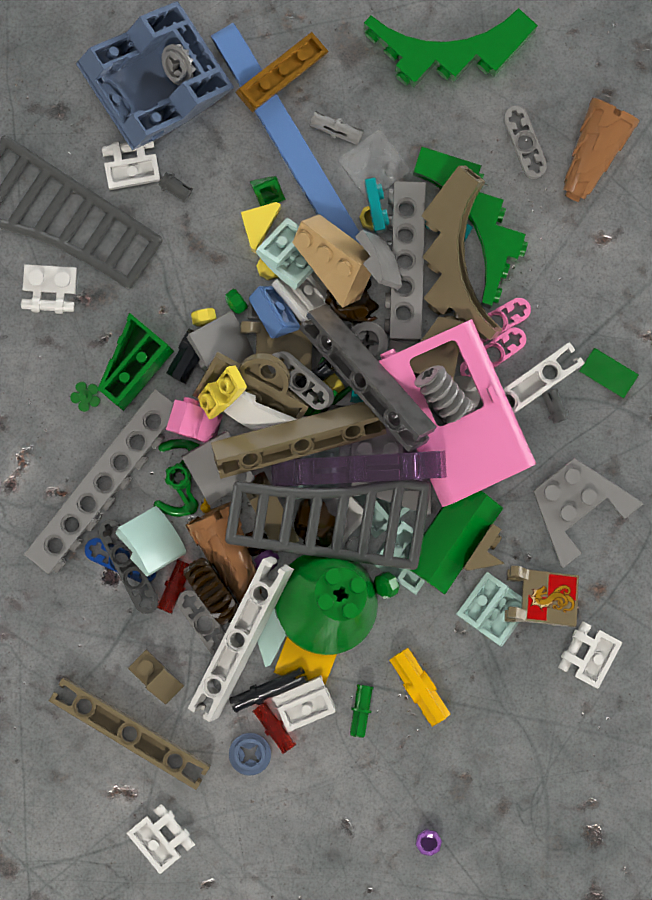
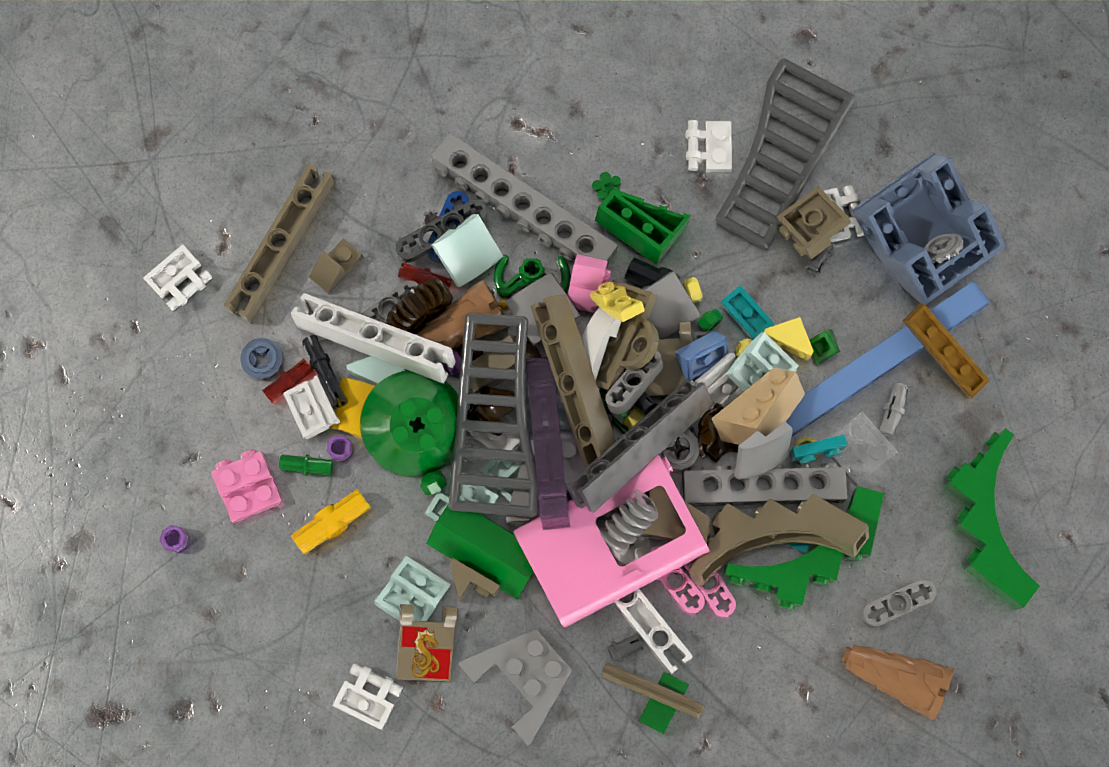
camera: 90 degrees right, 10 degrees down
none -> bright pink plate [211,449,283,523]
none -> medium lavender tile [327,435,353,461]
none -> dark tan axle [602,663,705,718]
none -> teal plate [720,285,775,340]
none -> dark tan plate [777,186,851,259]

